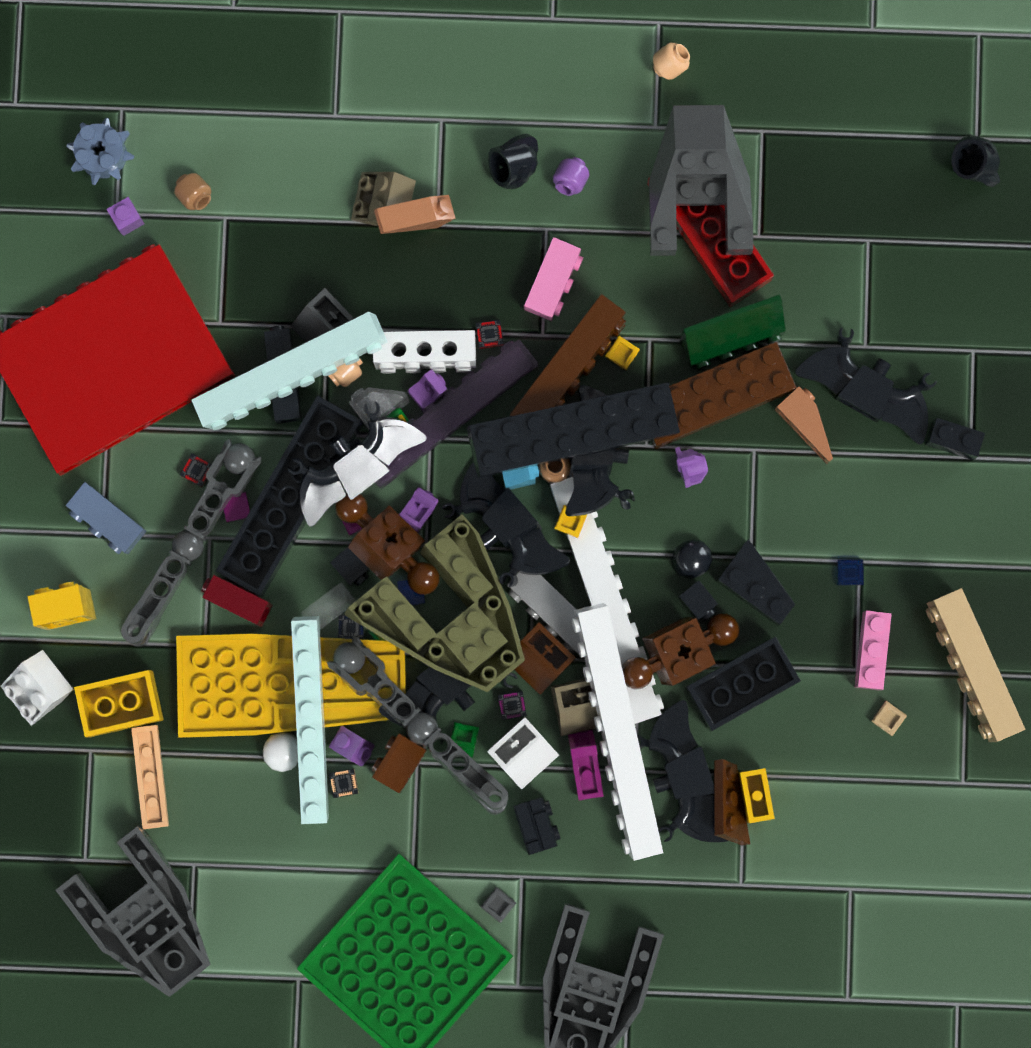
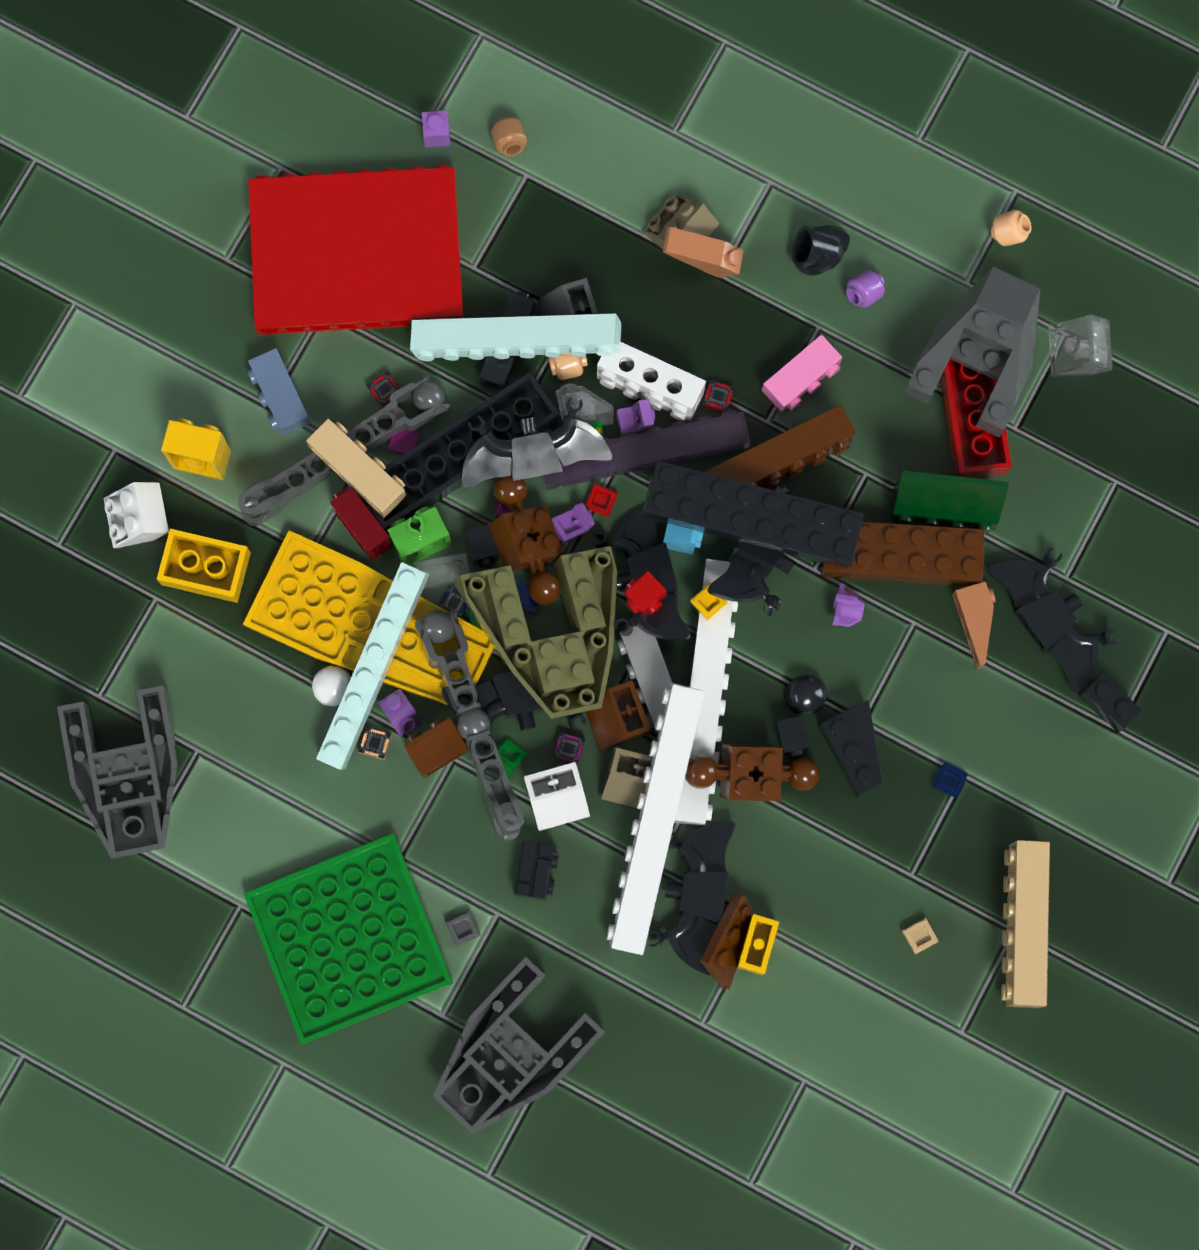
camera: 20 degrees right, 5 degrees down
sand blue brick [66,118,134,185] -> none
light nougat plate [131,725,169,829] -> none
medium nougat head [539,458,571,484] -> none
magenta bracket [568,730,604,800] -> none
yellow tile [605,336,640,371] -> none
black brick [685,637,801,732] -> none
bright pink brick [855,611,891,690] -> none
none -> tan brick [306,419,406,518]
none -> bright green brick [388,507,452,565]
none -> red tile [585,483,618,518]
none -> red brick [625,571,667,616]
none -> clear slope [1048,314,1112,377]

